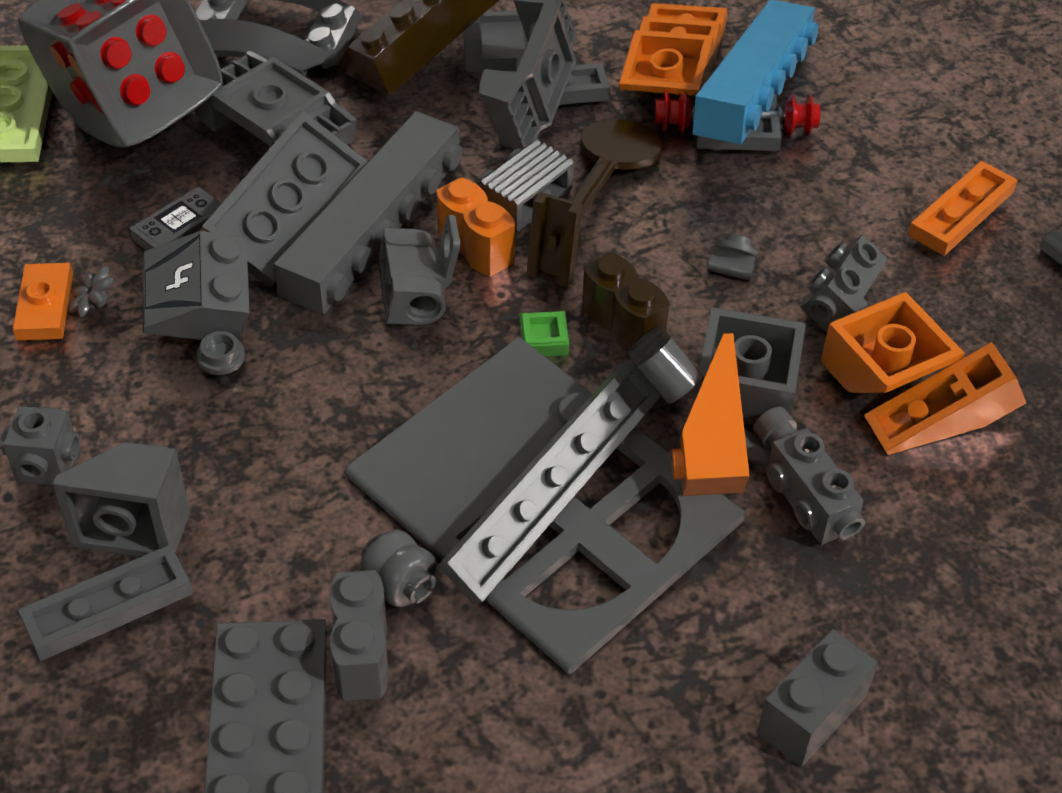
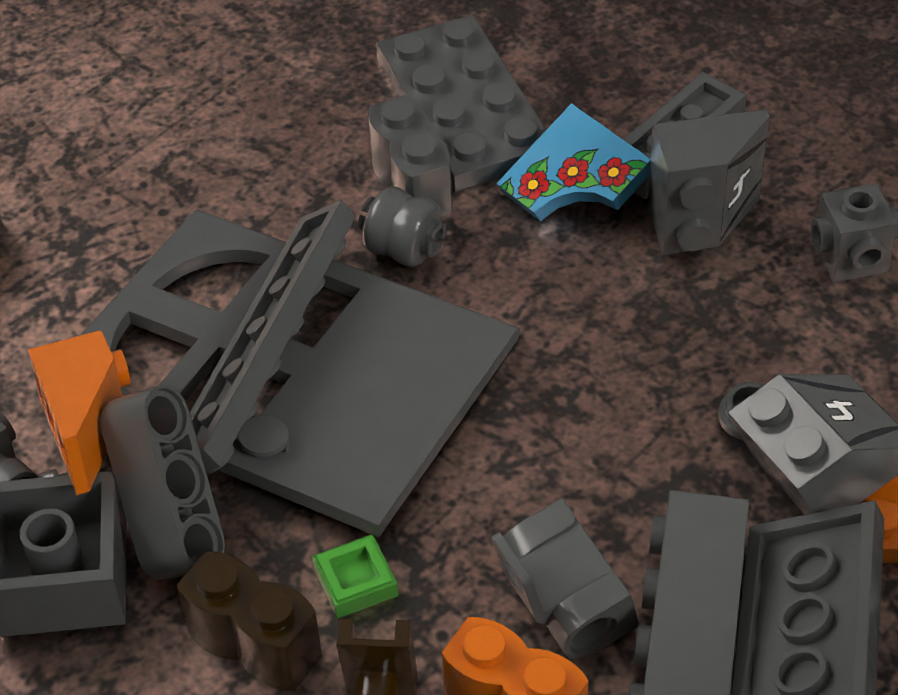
camera: 165 degrees right, 0 degrees up
none -> dark azure tile [496,103,651,221]

